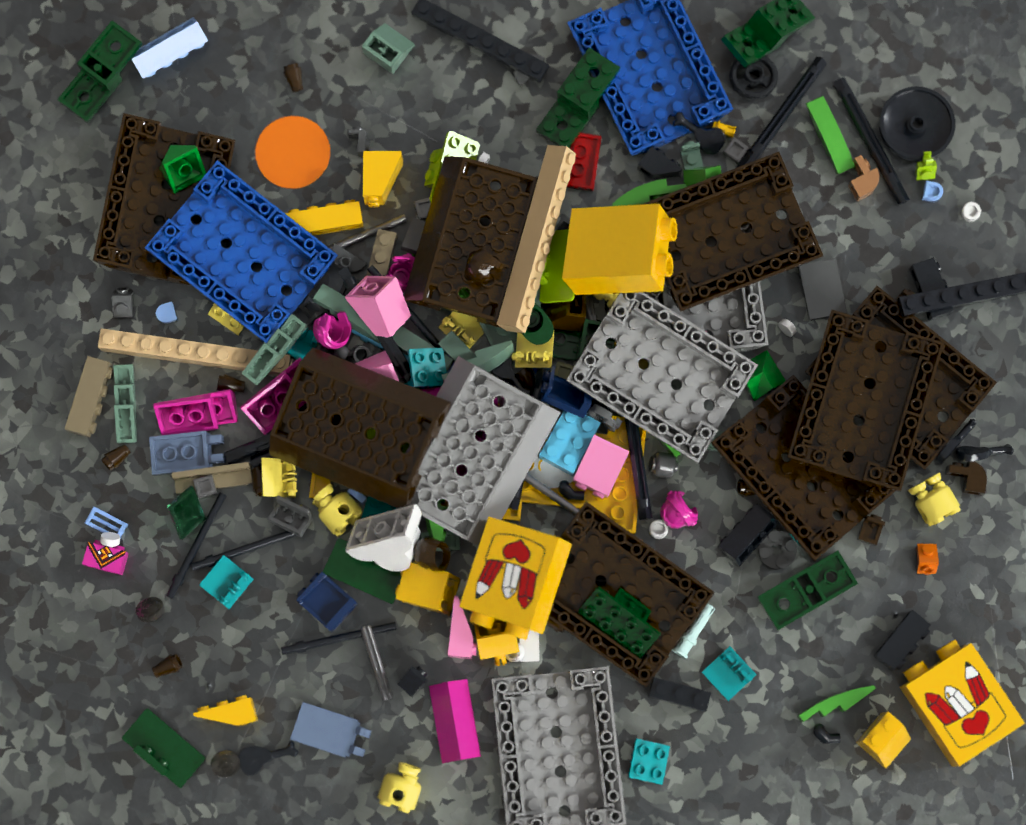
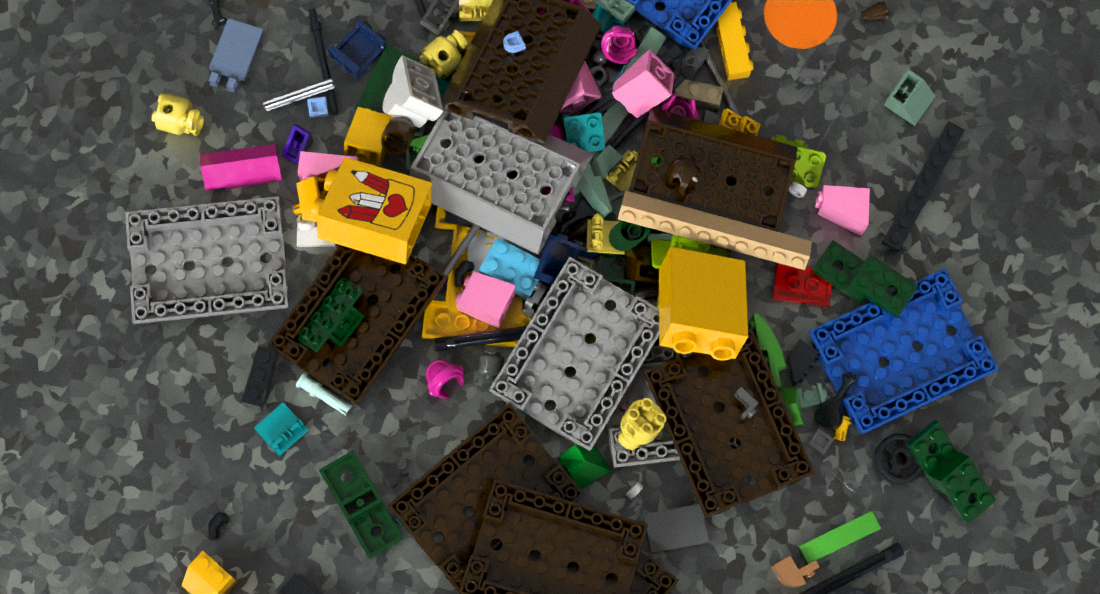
camera: 85 degrees right, 5 degrees down
yellow slope [363,151,403,208] -> none
black slope [398,666,428,698] -> none
teal hinge [628,738,670,785] -> none
white tile [649,519,669,539] -> none
black brick [719,504,778,567] -> none
black piece [737,57,827,167] -> none
bright green slope [797,685,876,722] -> none
dark brown bracket [857,514,886,546] -> none
none -> dark purple slope [282,124,313,164]
none -> light blue tile [307,96,329,118]
none -> light blue tile [503,31,526,53]
none -> light yellow piece [618,398,666,450]
none -> yellow slope [718,108,761,136]
none -> dark grey bracket [734,387,758,420]
none -> bright pink slope [815,185,870,236]

